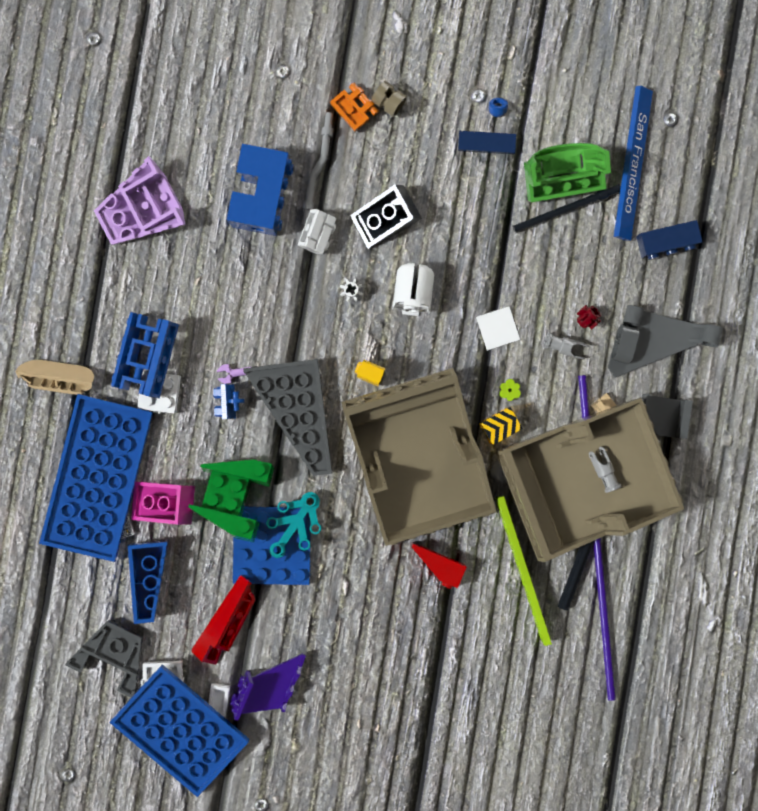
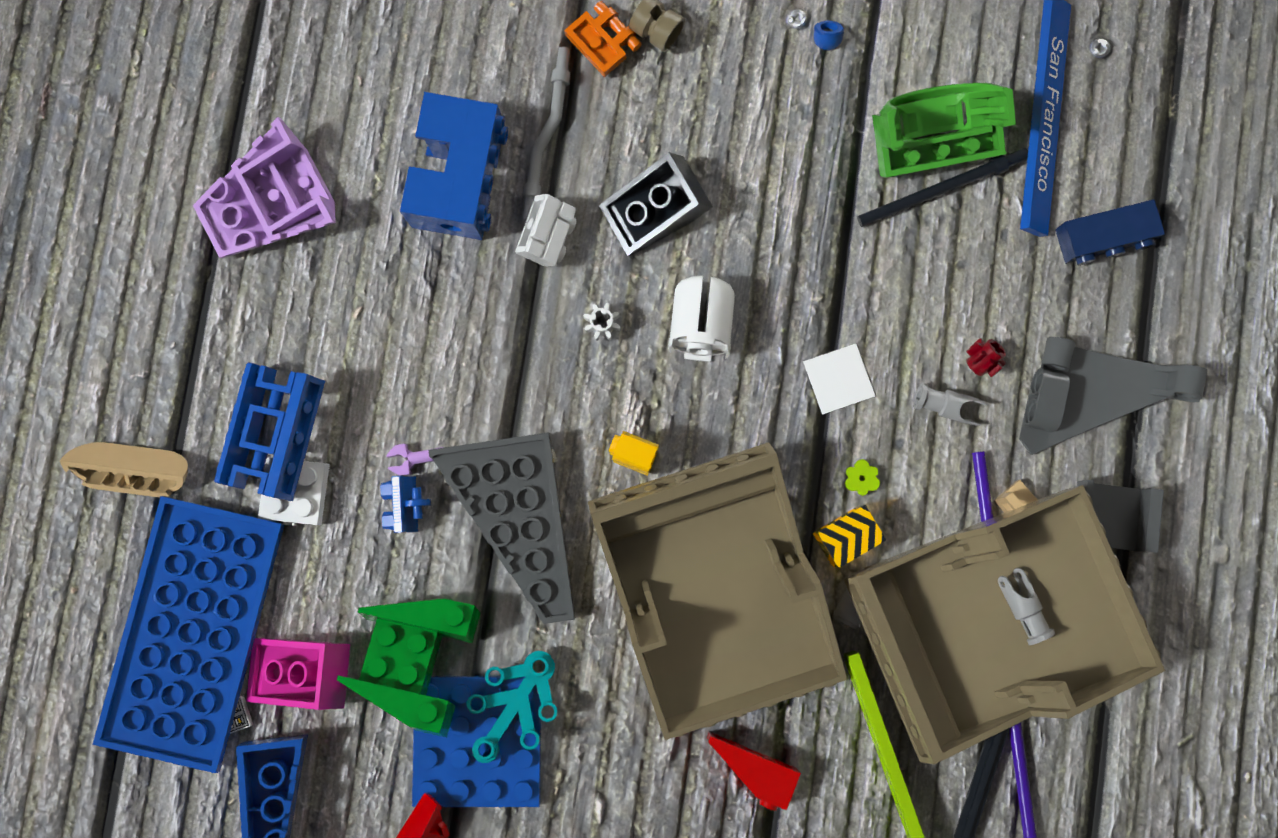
camera: 10 degrees right, 5 degrees down
dark blue tile [458,131,516,155] -> none

